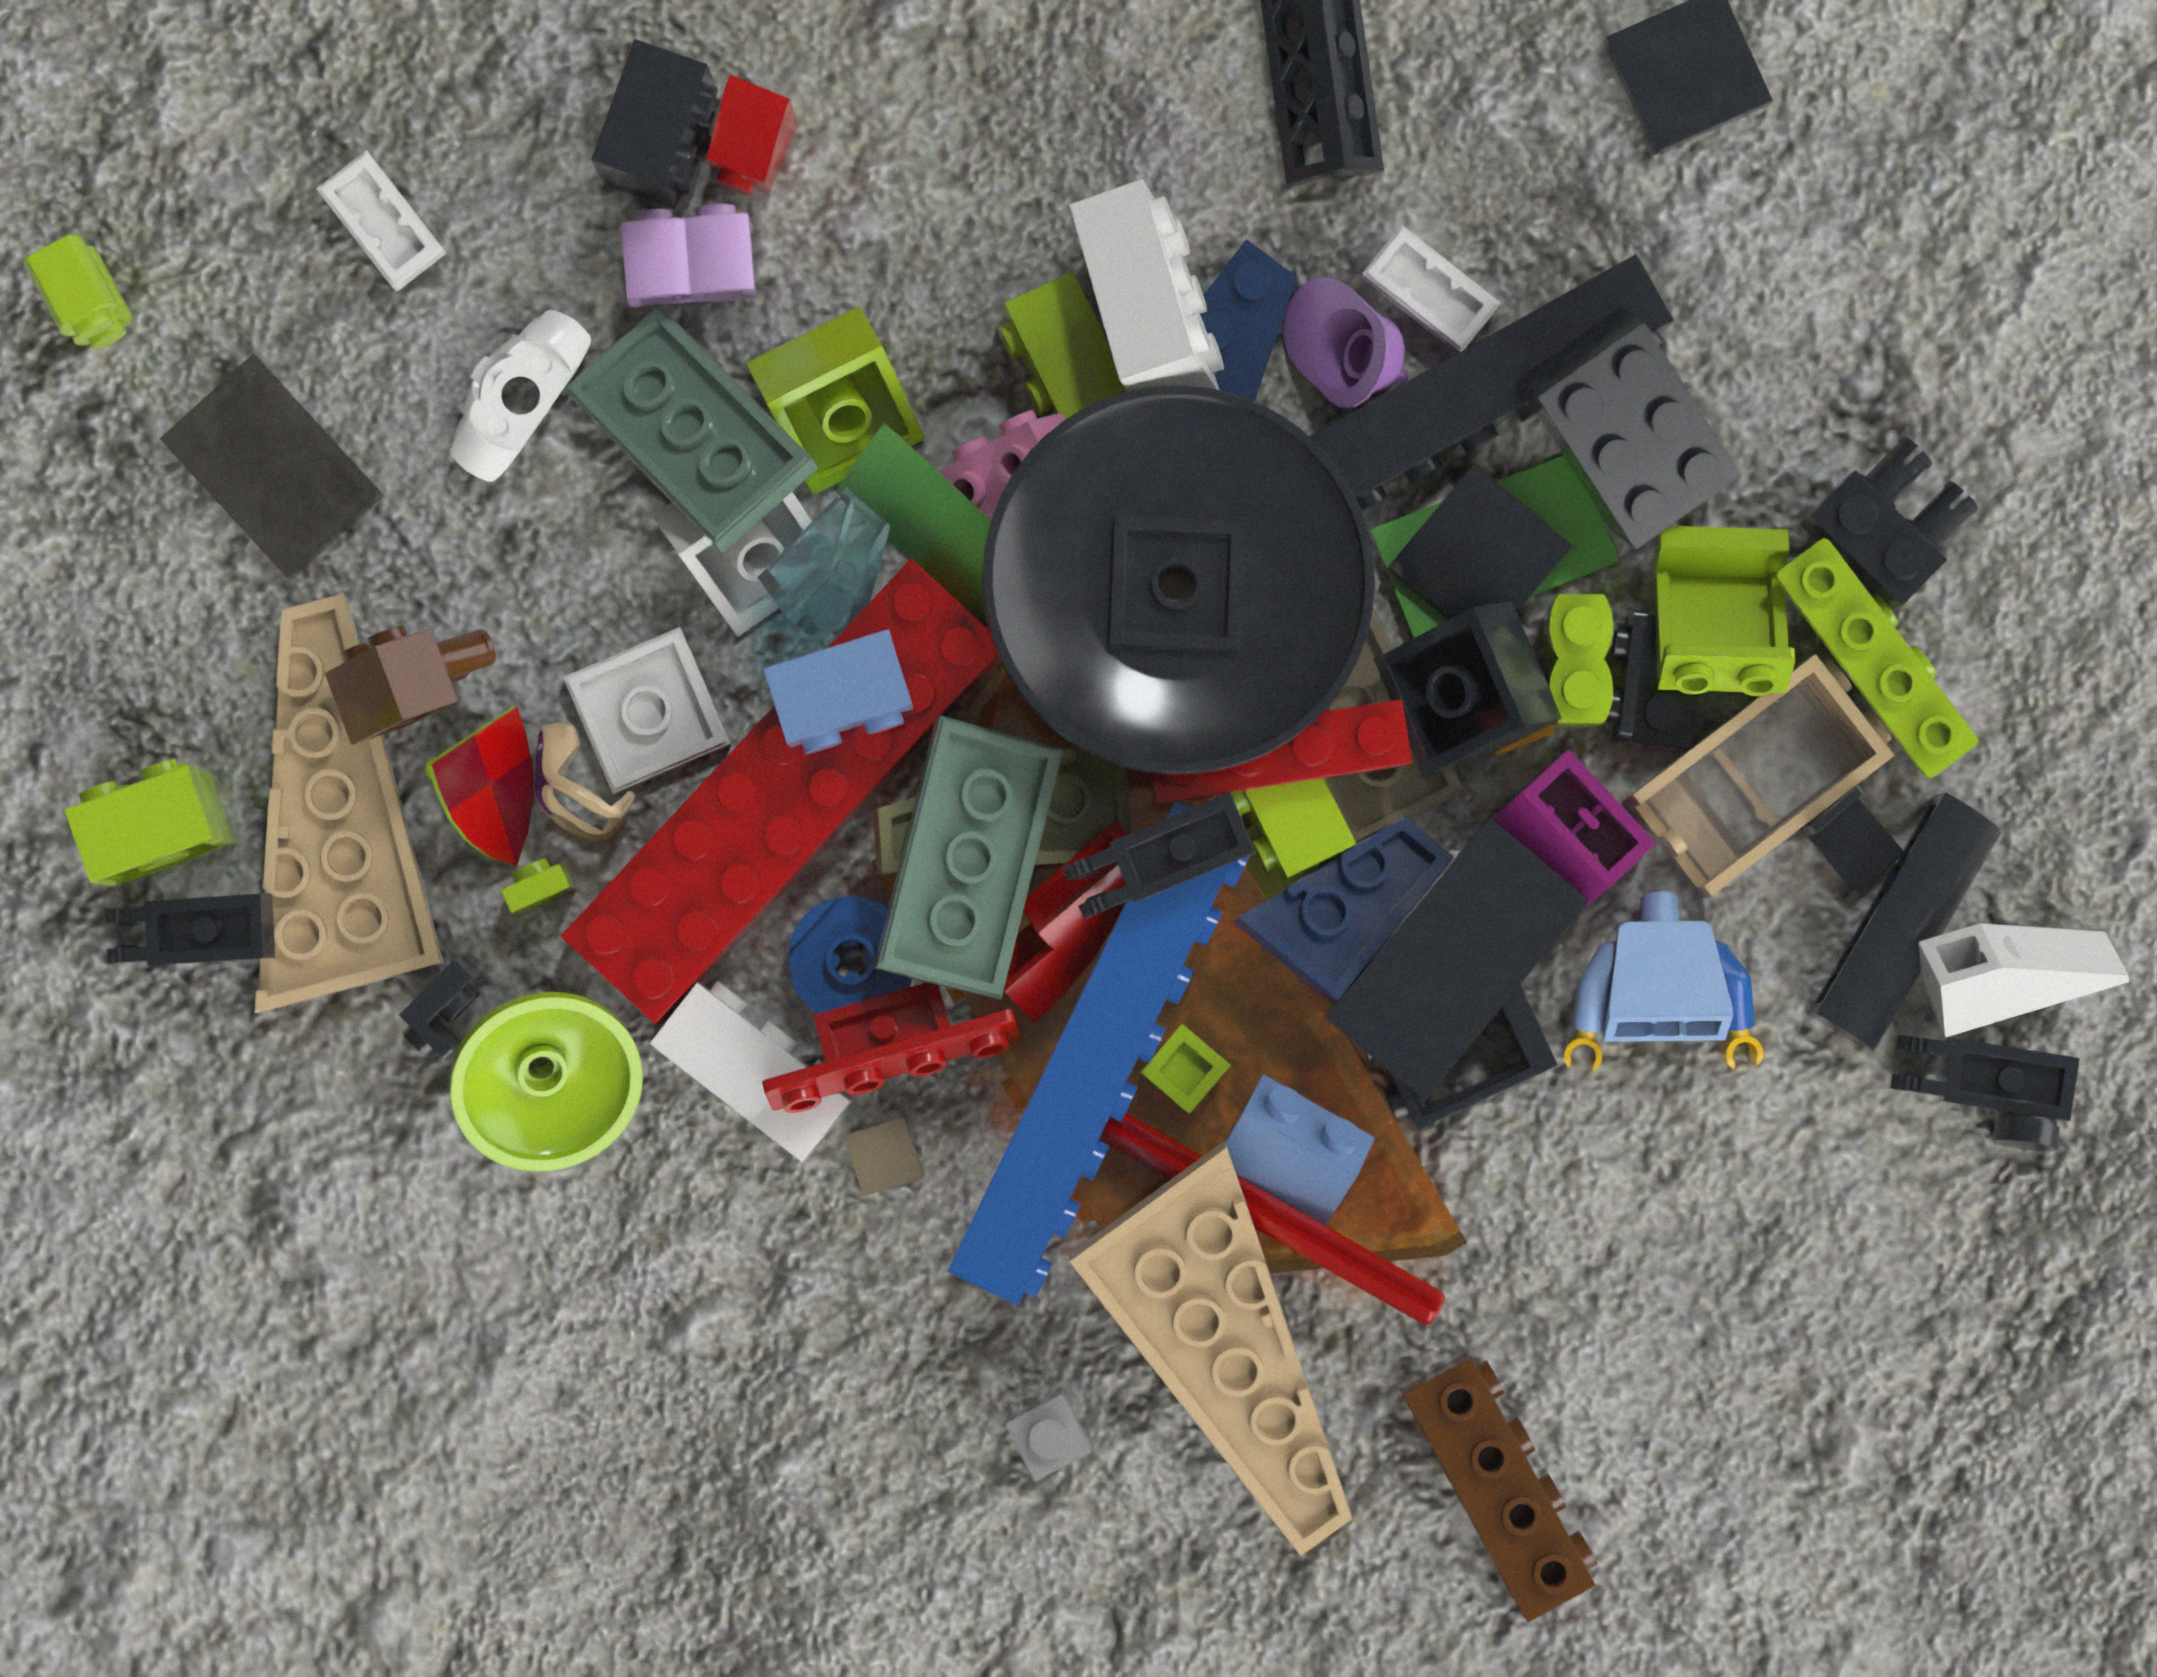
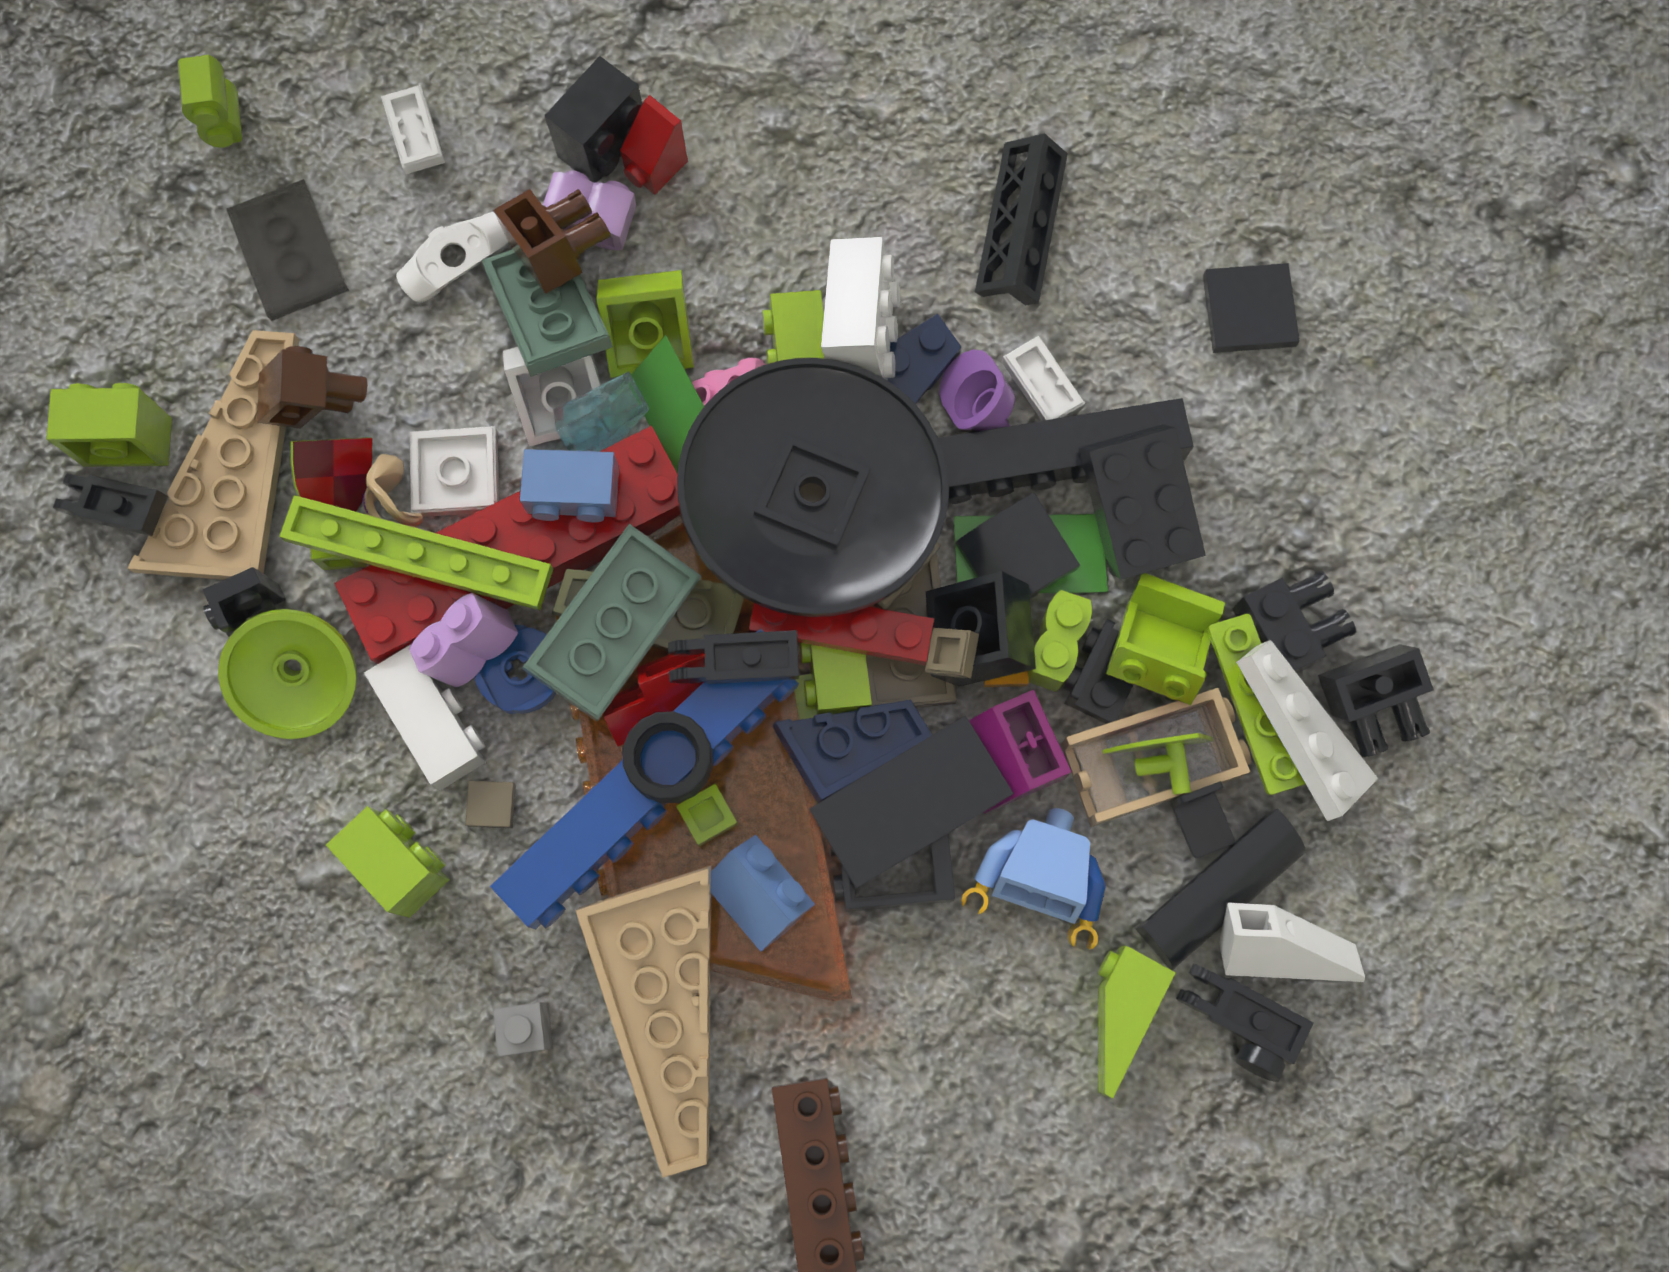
camera: 20 degrees right, 10 degrees down
red bracket [762,982,1021,1113] -> none
red axle [1101,1113,1445,1325] -> none
none -> lime plate [279,495,553,611]
none -> lime brick [326,806,450,918]
none -> lavender brick [409,593,518,687]
none -> reddish brown brick [493,189,611,294]
none -> black tyre [622,711,713,804]
none -> dark tan tile [925,628,979,678]
none -> lime slope [1098,946,1176,1099]
none -> lime shield [1102,733,1213,795]
none -> white wing [1236,640,1378,821]
none -> black brick [1318,644,1434,757]

